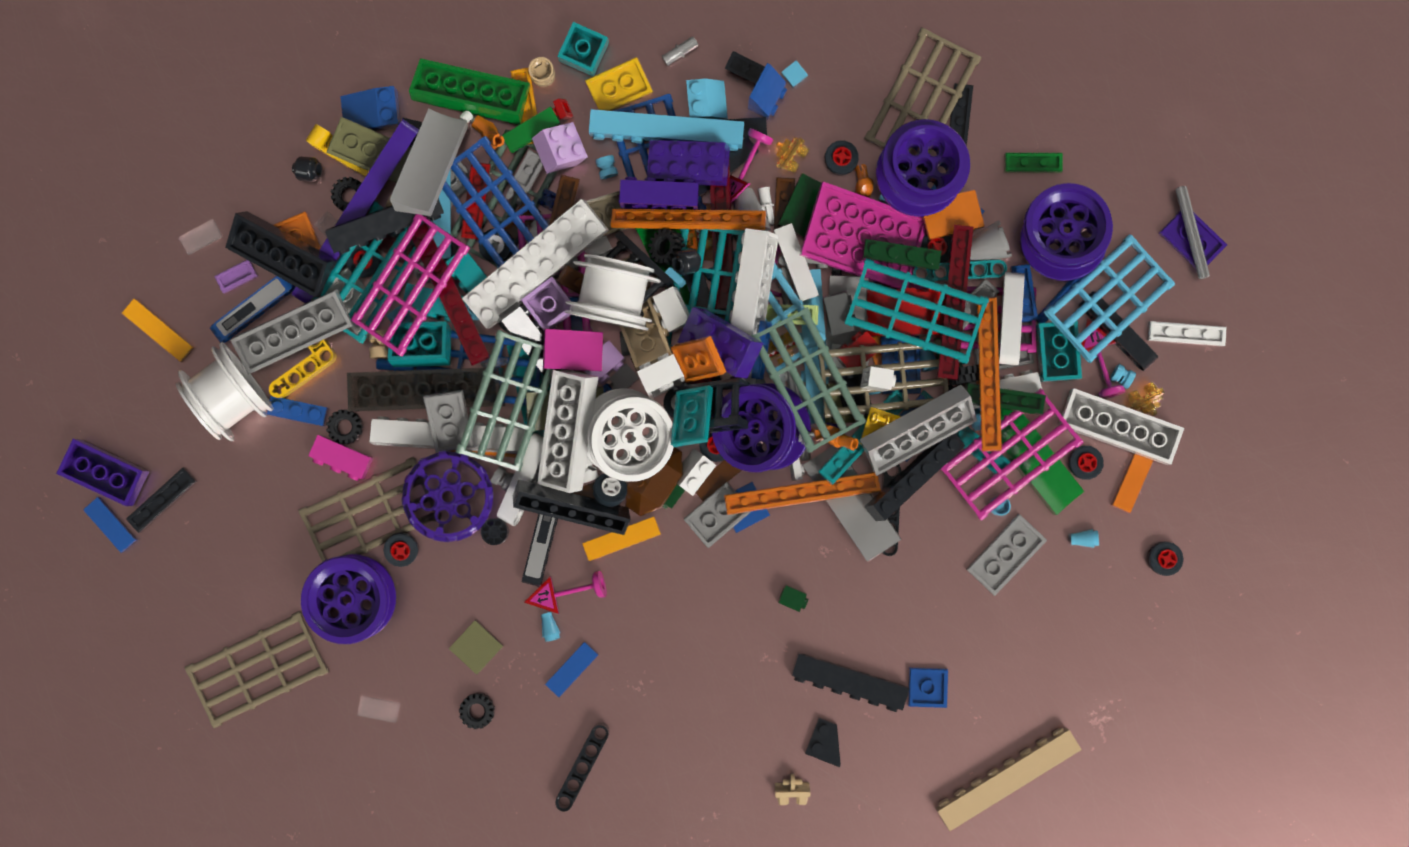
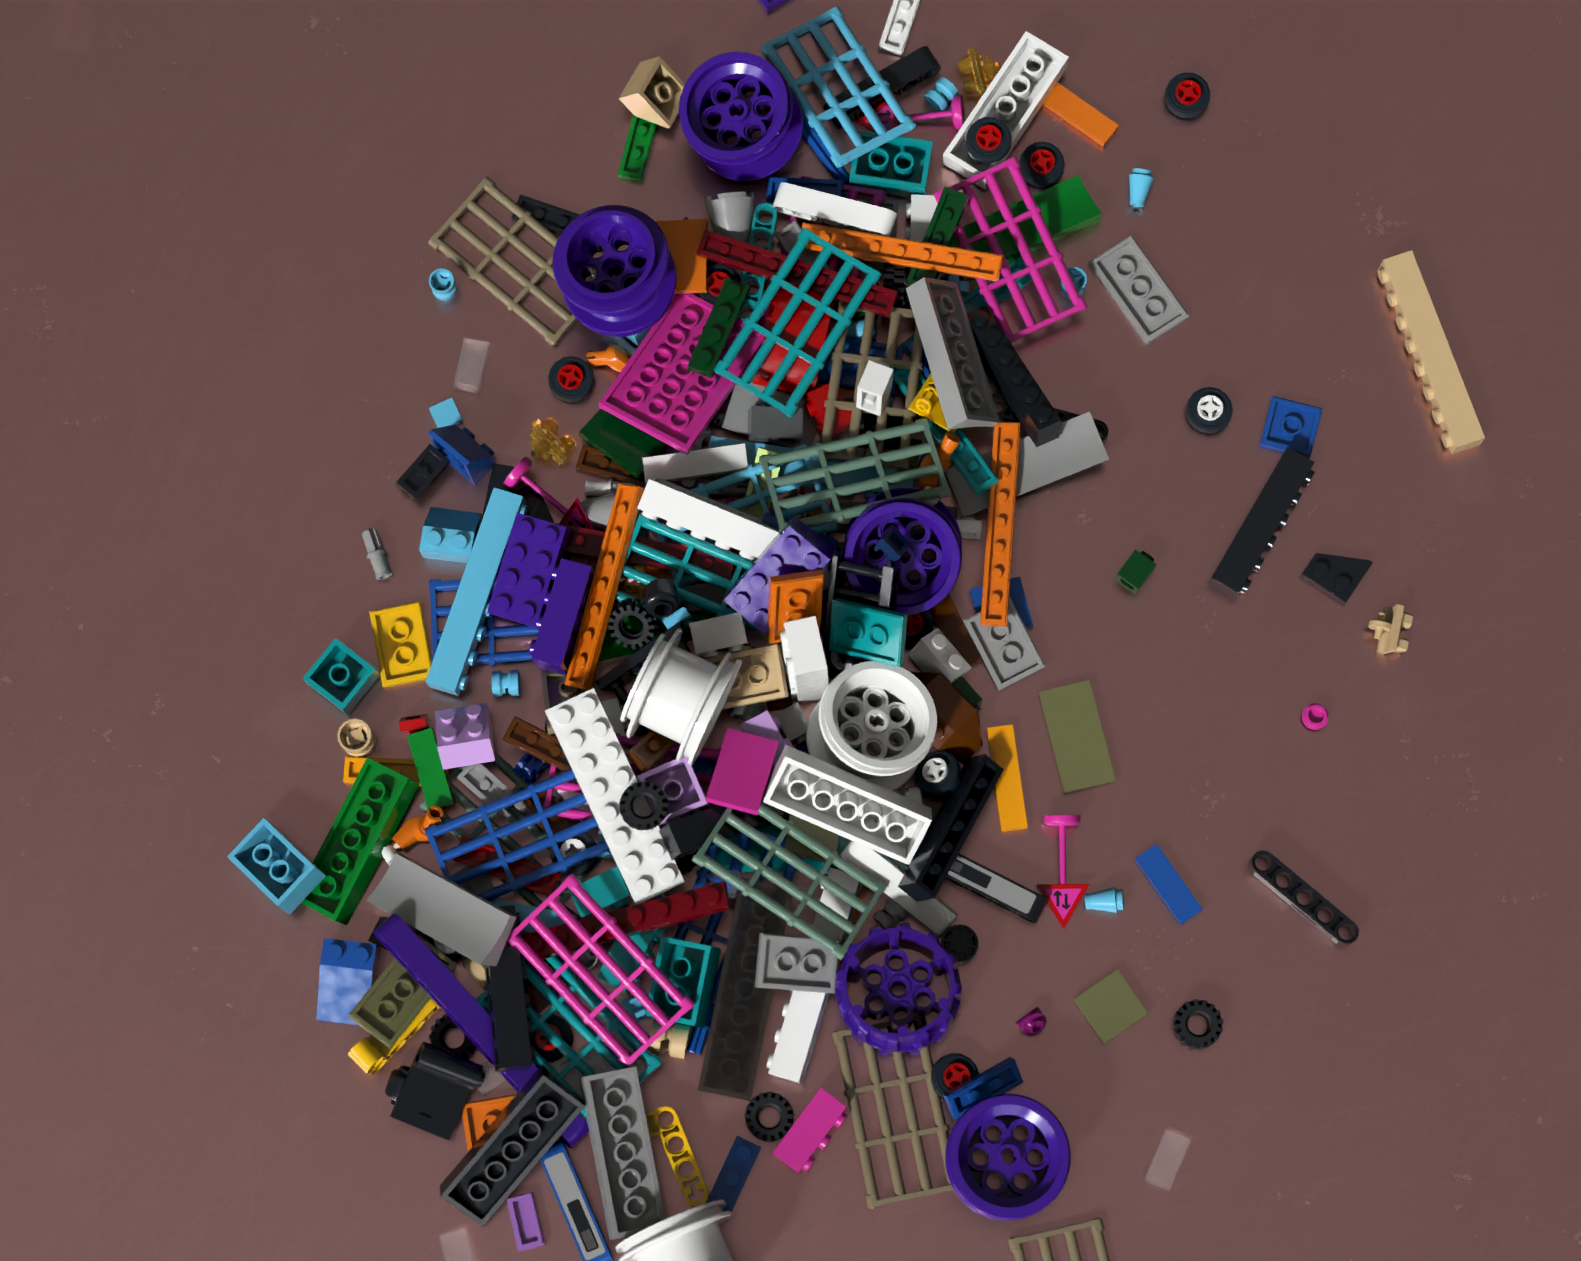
camera: 70 degrees left, 10 degrees down
none -> medium azure brick [227,818,326,915]
none -> black door [390,1042,486,1140]
none -> medium azure wheel [429,269,457,300]
none -> clear tile [453,338,489,393]
none -> tan slope [619,56,685,128]
none -> black tyre [619,781,668,831]
none -> dark blue tile [874,525,911,563]
none -> blue tile [943,1057,1023,1120]
none -> black wheel [966,117,1012,164]
none -> magenta plate [1016,1007,1046,1036]
none -> olive tile [1038,680,1116,794]
none -> black wheel [1186,387,1233,434]
none -> dark pink plate [1302,703,1329,730]

